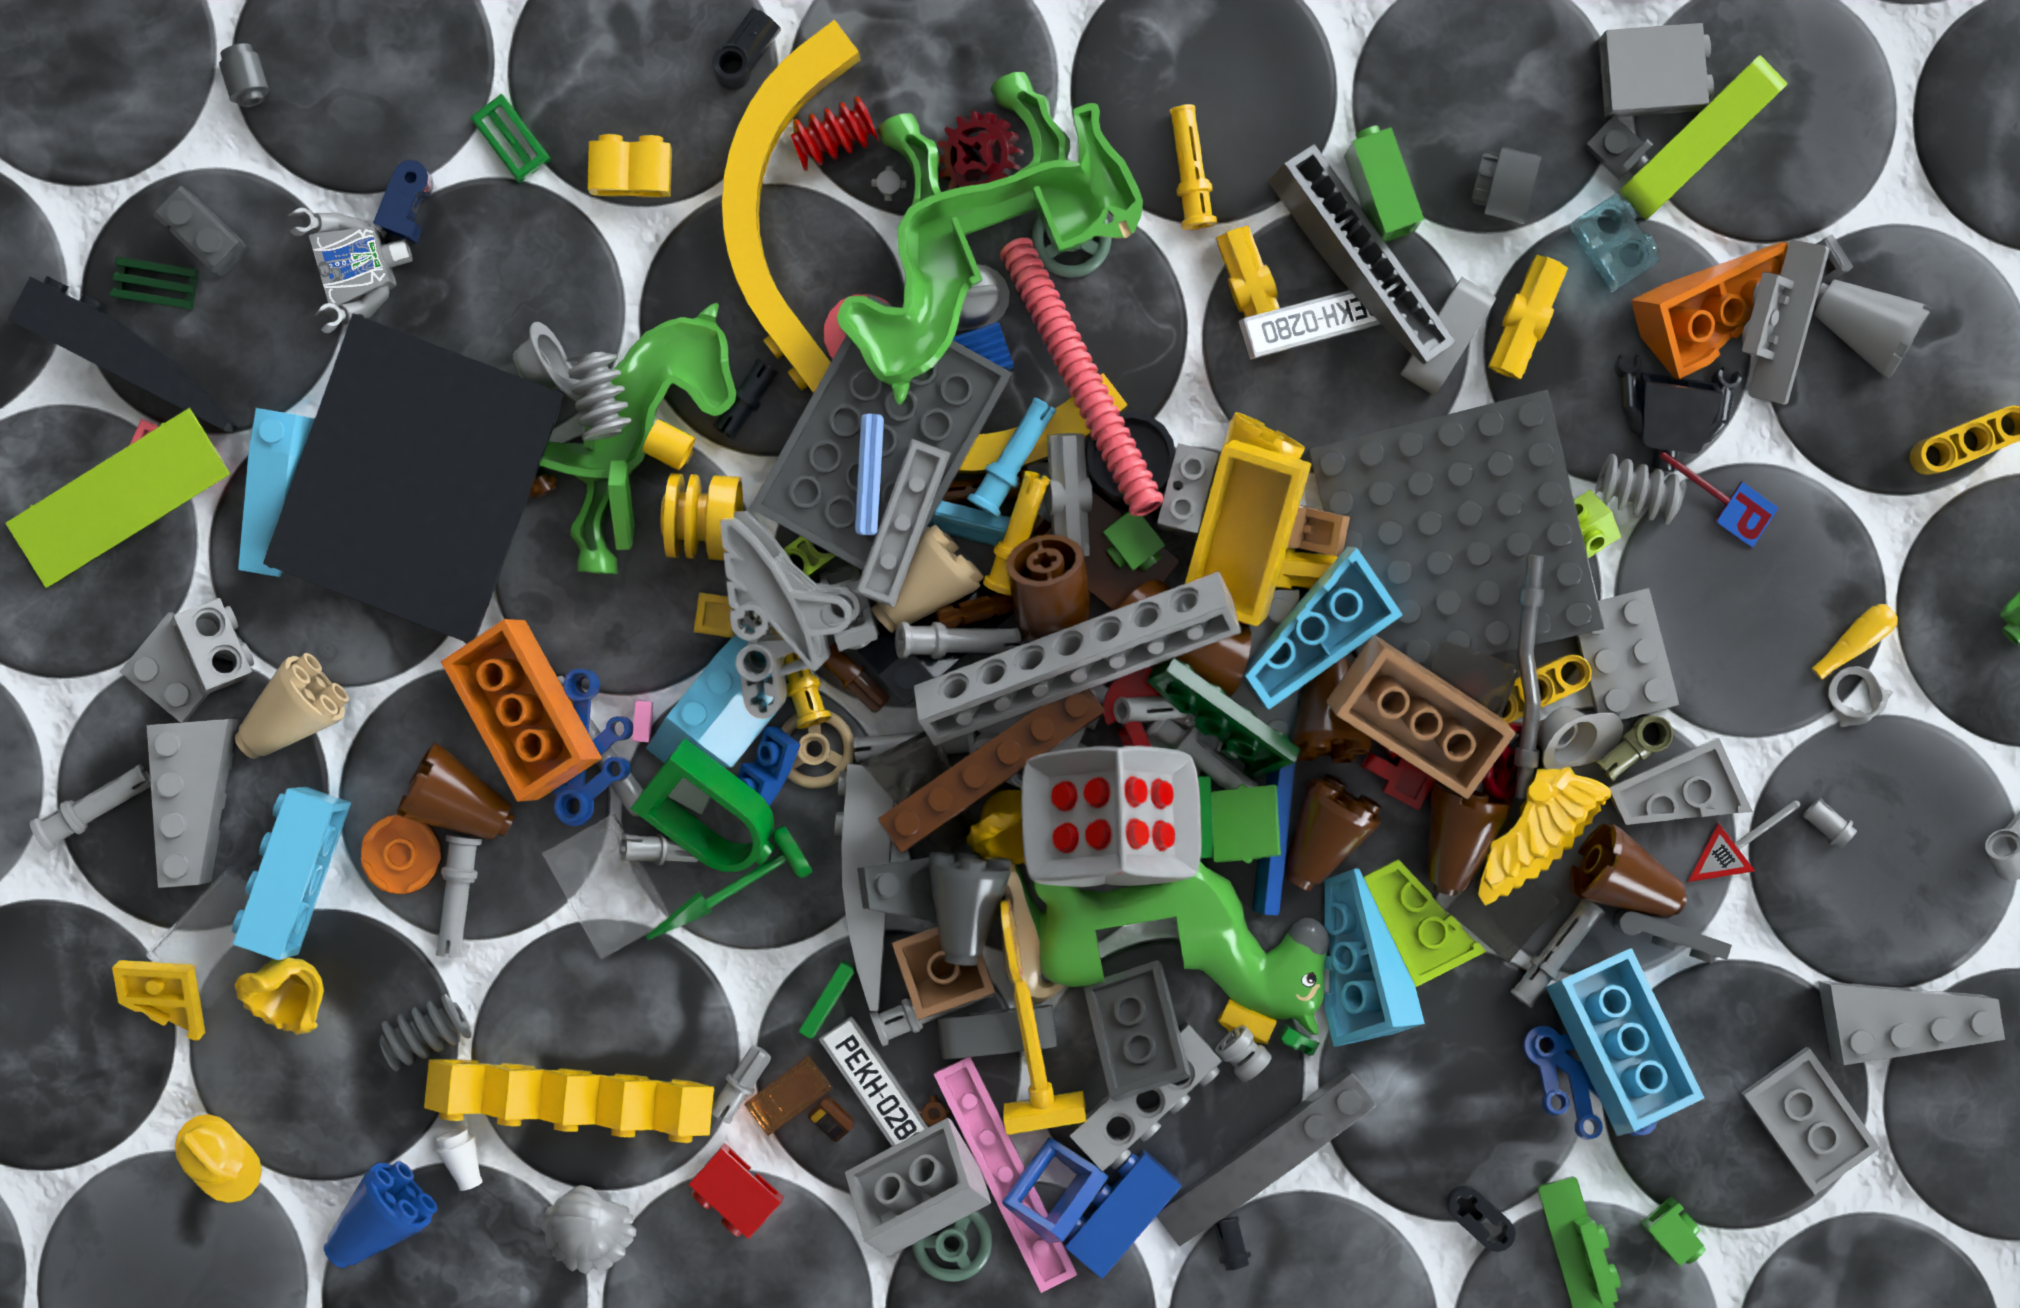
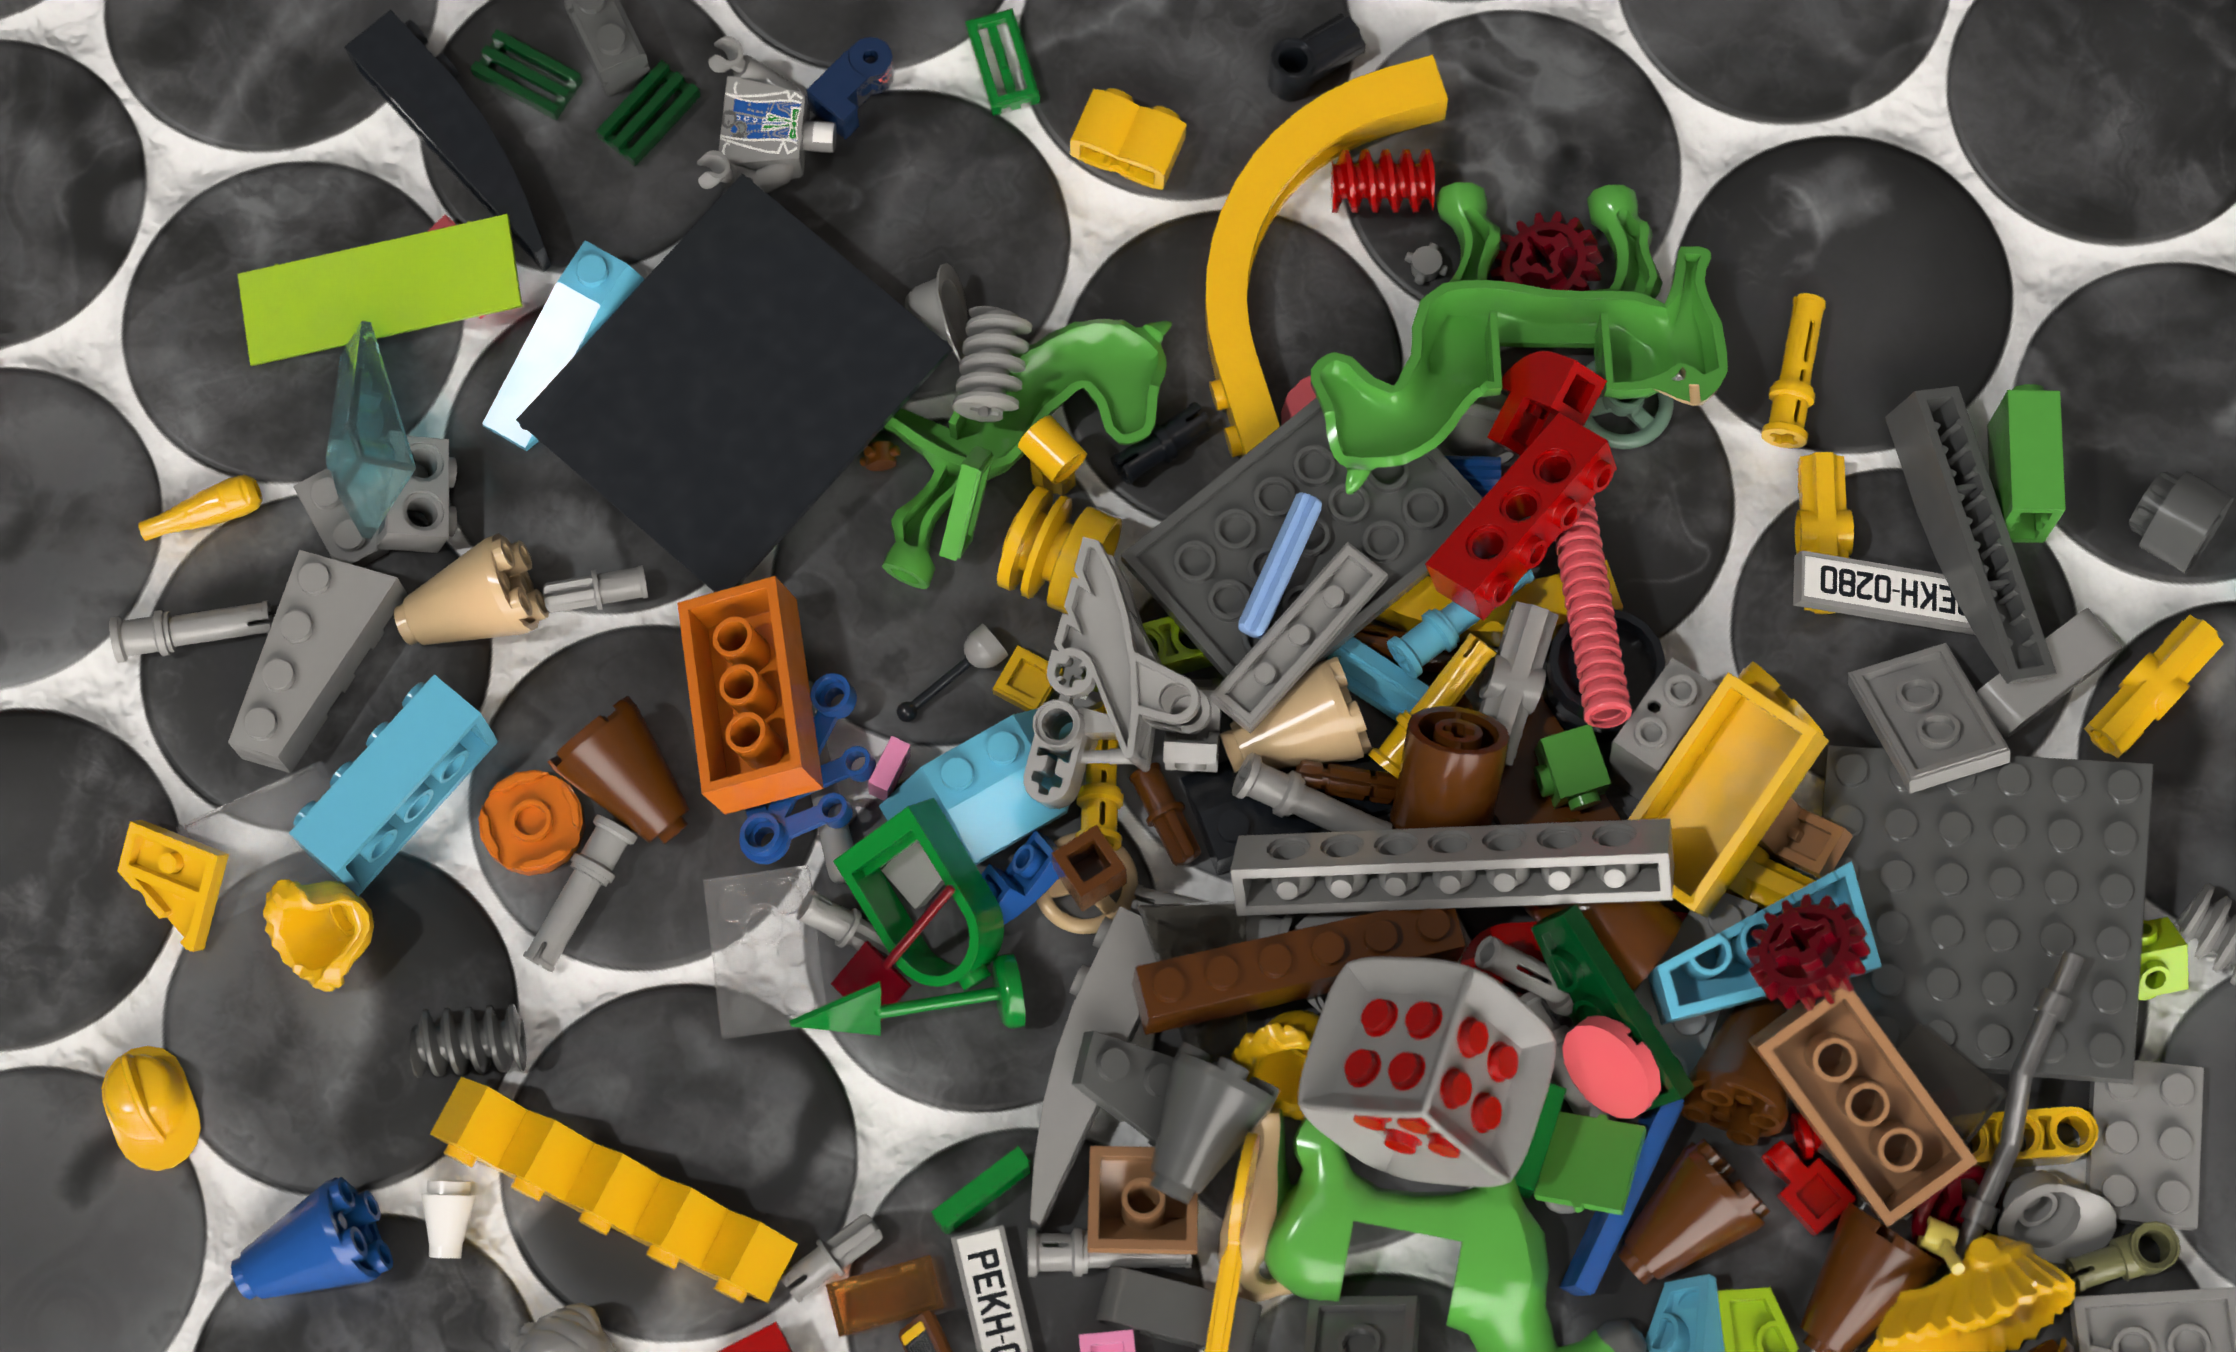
camera: 20 degrees right, 15 degrees down
none -> yellow piece [138,475,263,541]
none -> clear light blue wedge [326,321,416,539]
none -> light grey axle [543,565,648,613]
none -> dark green tile [596,60,701,167]
none -> dark red piece [831,885,955,1022]
none -> hinge [897,623,1009,722]
none -> reddish brown brick [1051,824,1127,912]
none -> red brick [1425,412,1617,620]
none -> red brick [1487,351,1607,457]
none -> coral tile [1562,1016,1661,1118]
none -> dark red gear [1746,894,1871,1011]
none -> light grey tile [1848,643,2010,794]
none -> light yellow hand [1916,1216,1965,1275]

